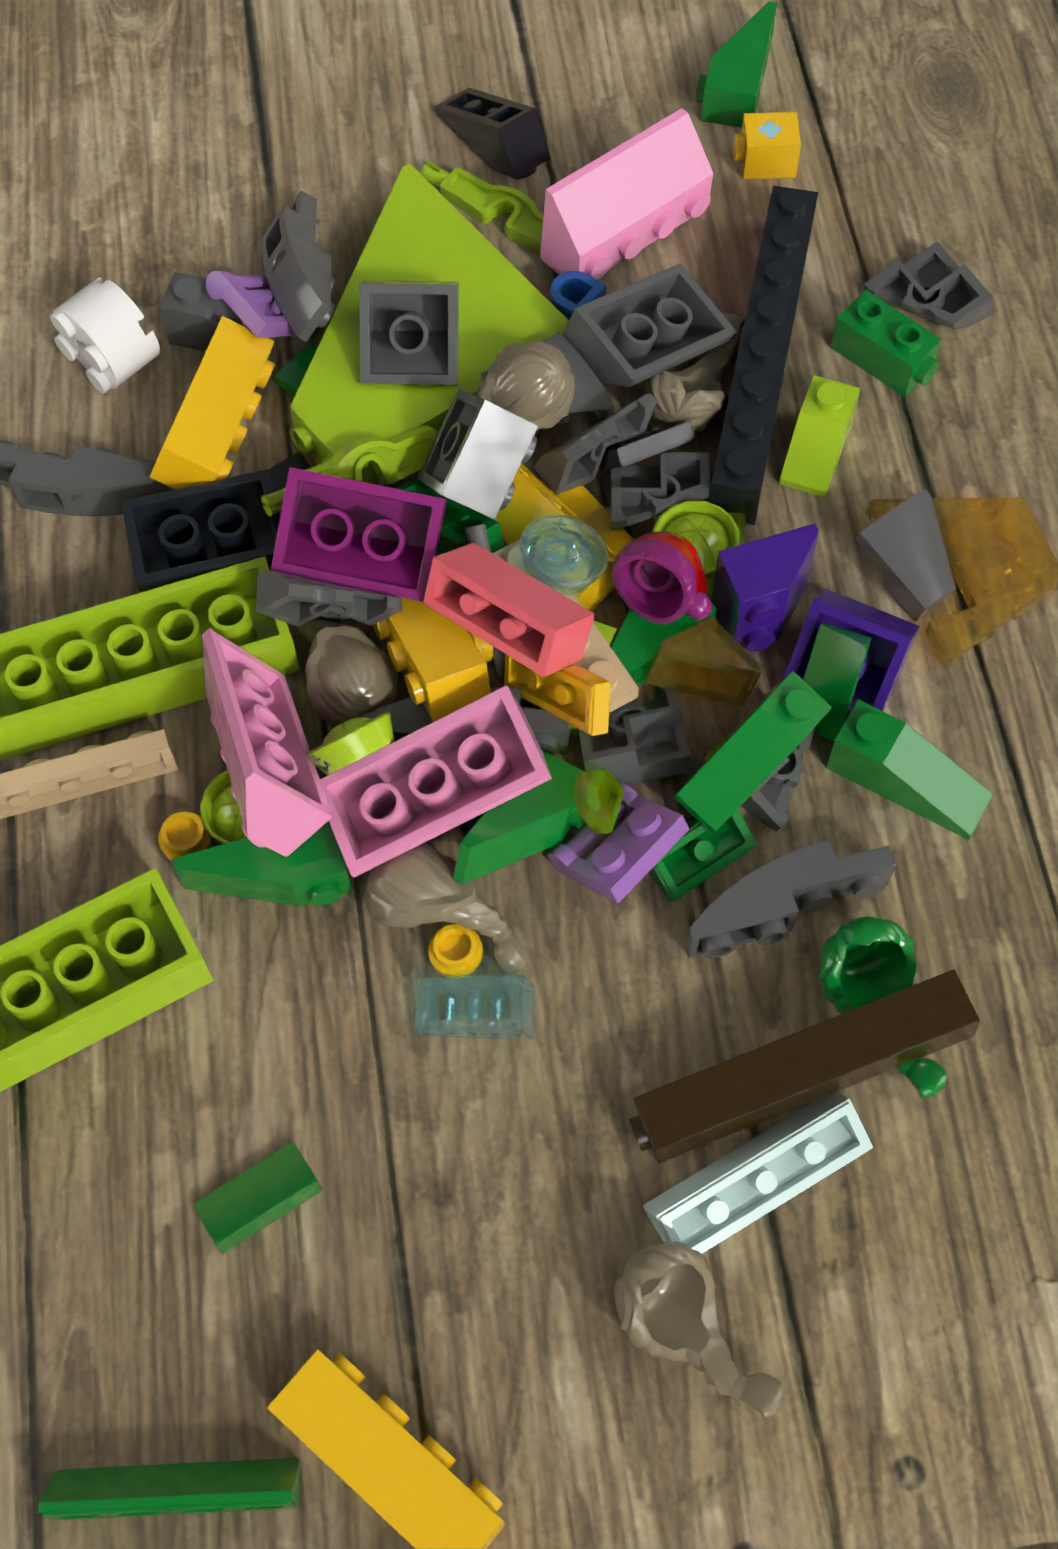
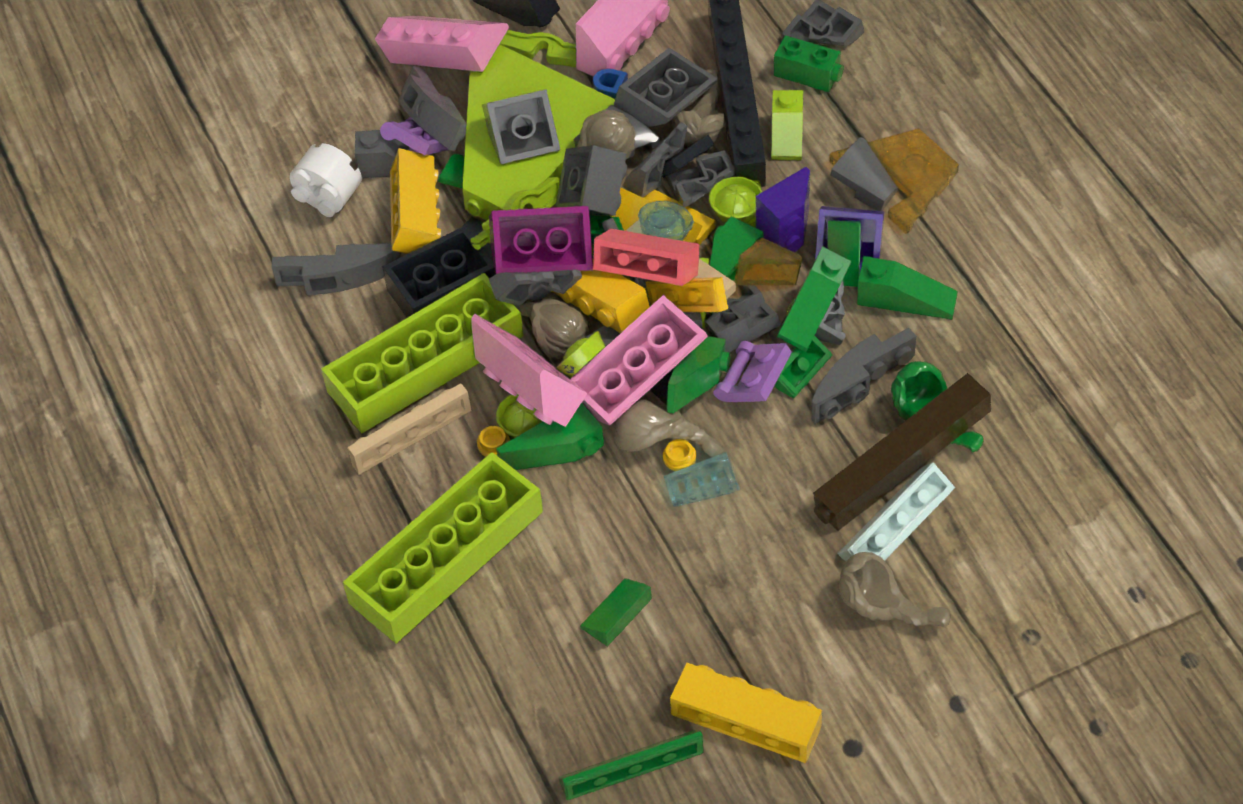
camera: 15 degrees left, 10 degrees down
clear neon green tile [574,768,625,835] -> none
magenta piece [612,531,712,624] -> none
none -> bright pink slope [375,16,509,72]

